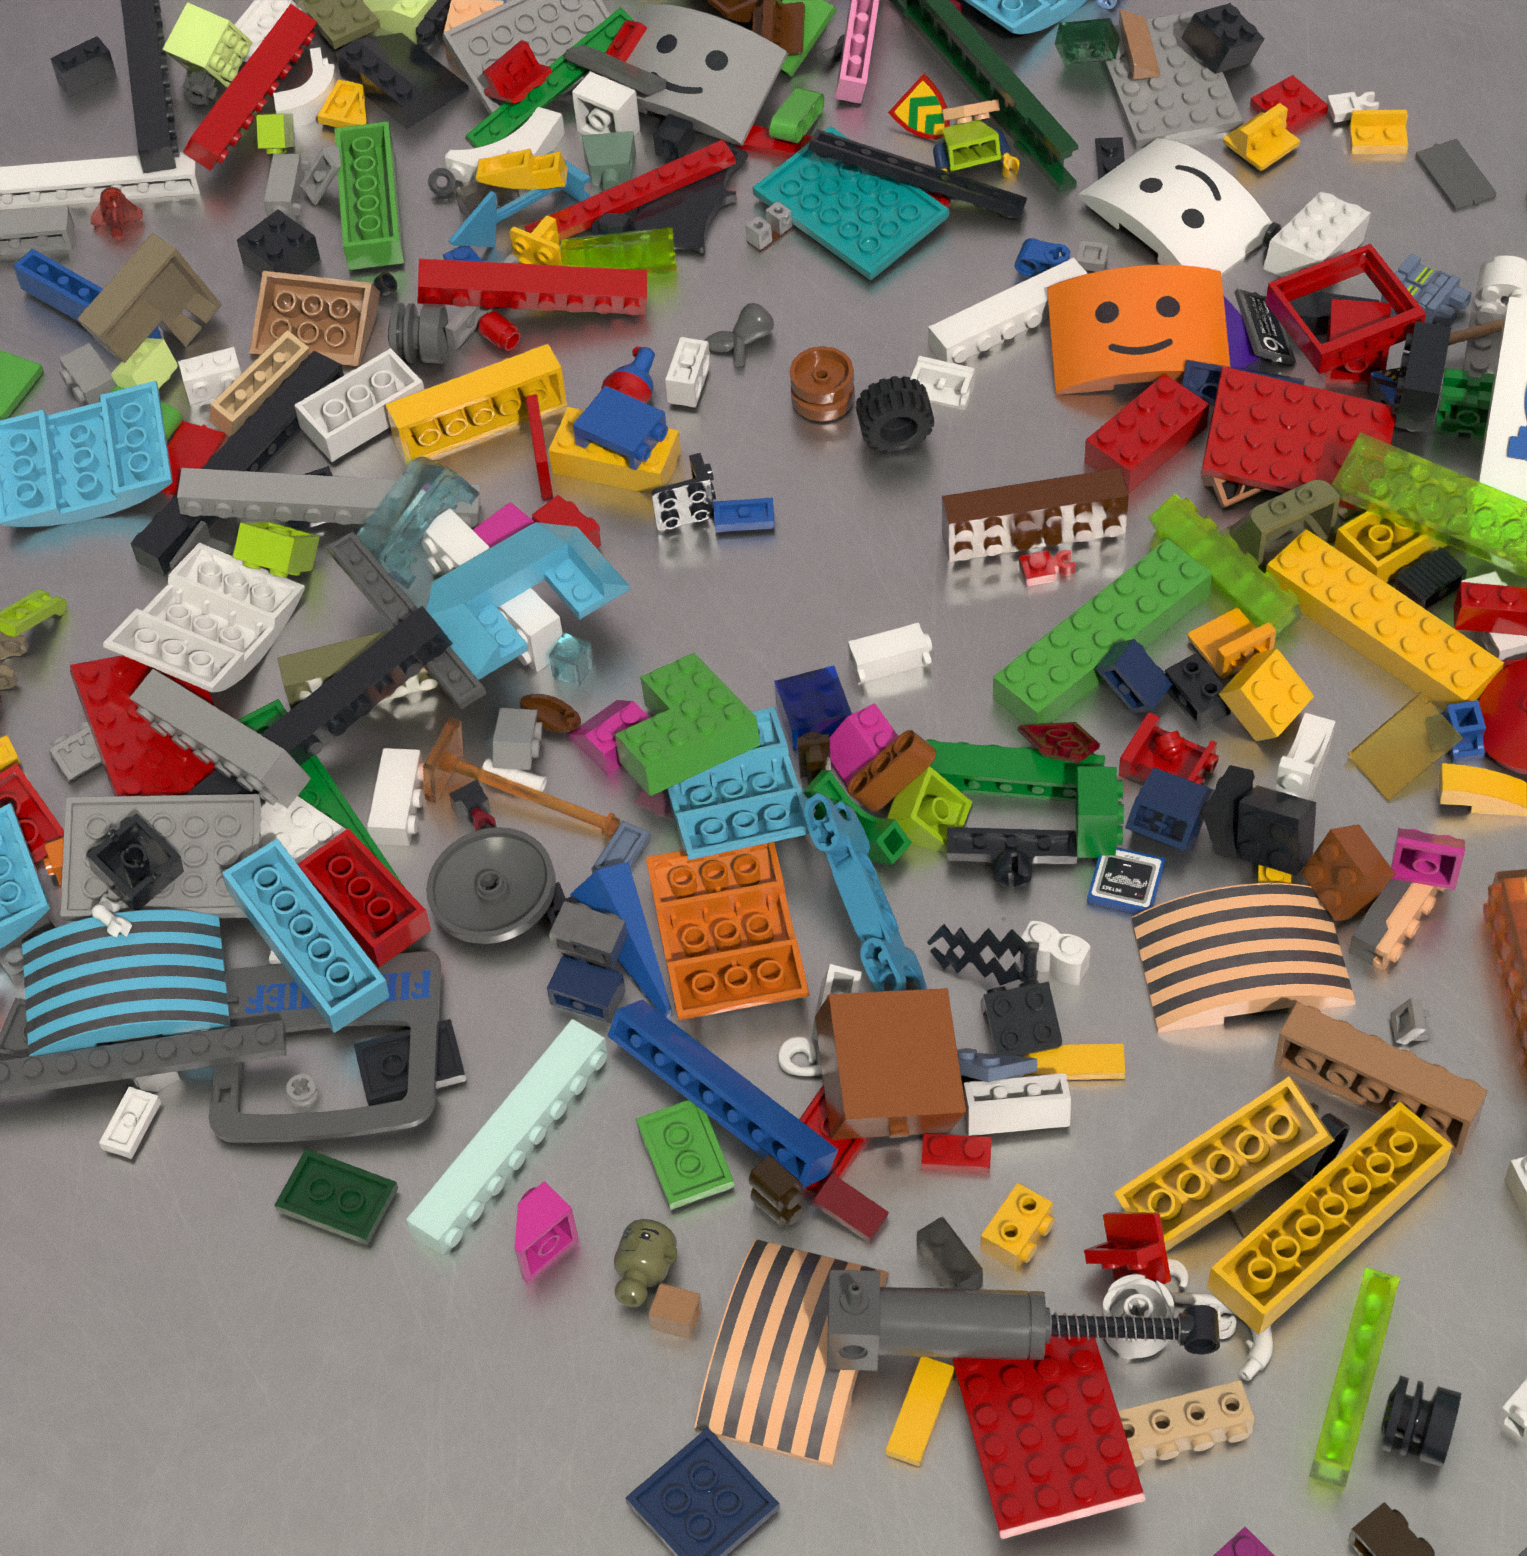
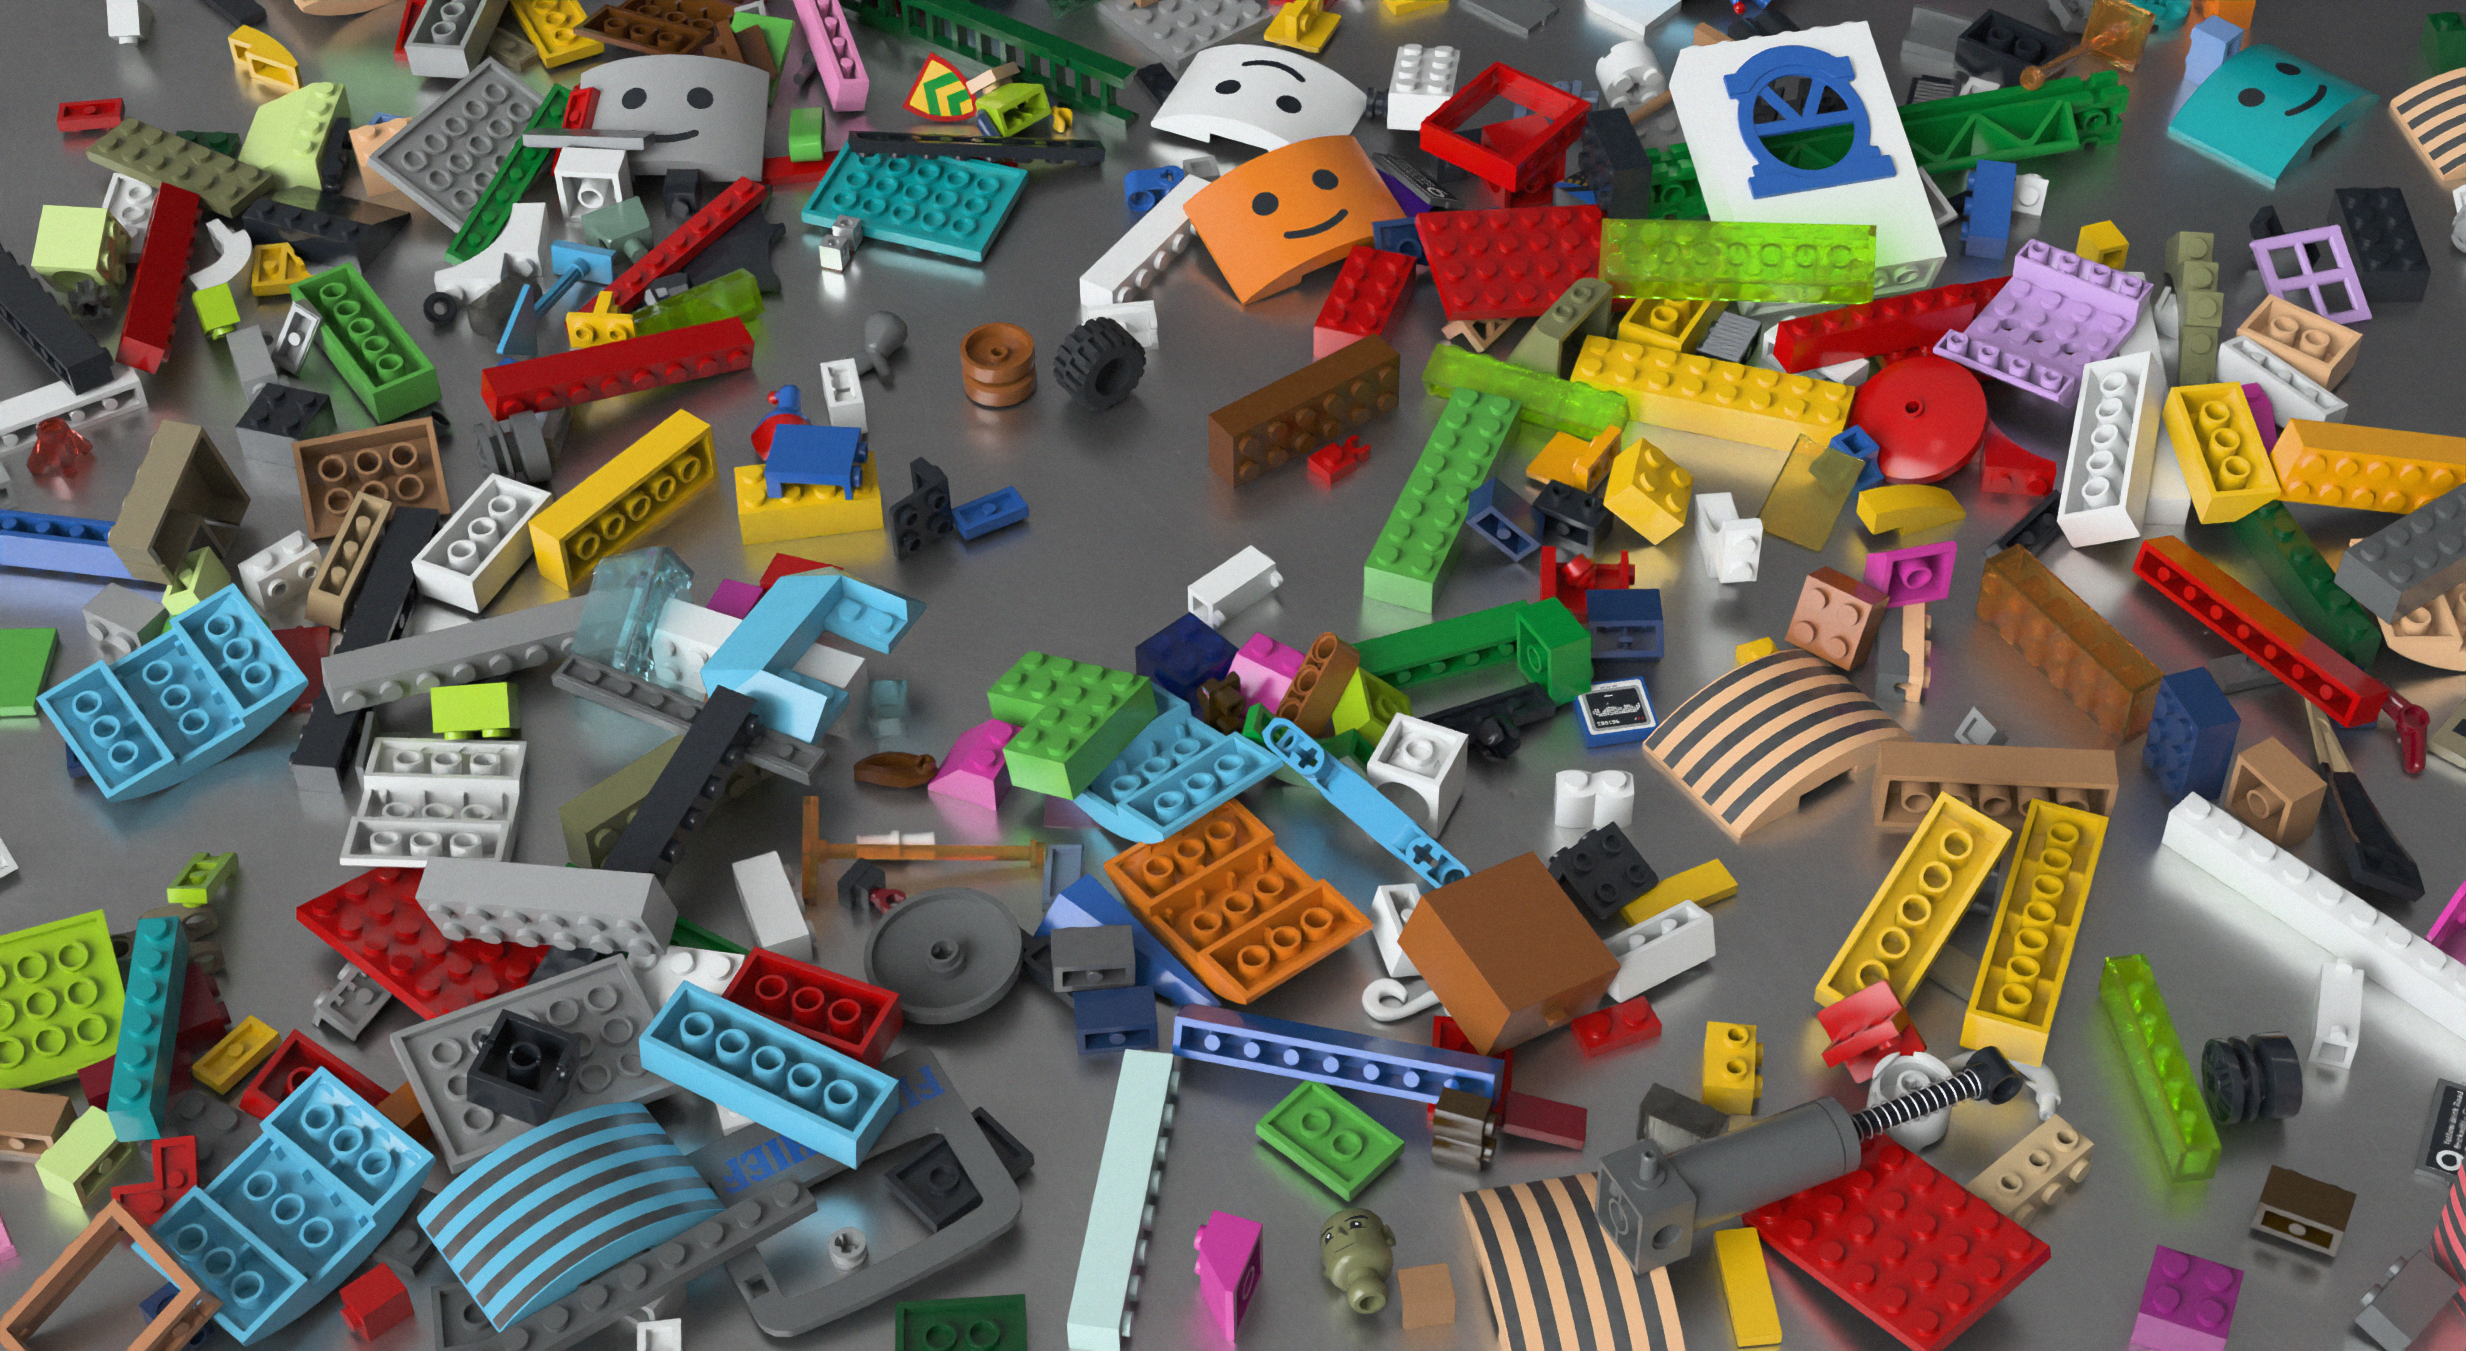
camera: 30 degrees left, 10 degrees down
white arm [91,893,132,938] -> none
yellow slope [476,148,568,190] -> none
red brick [479,311,521,351] -> none
red bracket [482,40,552,104] -> none
light grey brick [493,708,543,770] -> none
red tile [526,394,553,501] -> none
black piece [927,924,1039,986] -> none
sand blue wing [957,1048,1037,1082] -> none
dark red tile [1017,722,1100,764] -> none
black brick [1201,765,1255,860] -> none
black brick [1237,785,1316,876] -> none
none -> white brick [1367,712,1468,839]

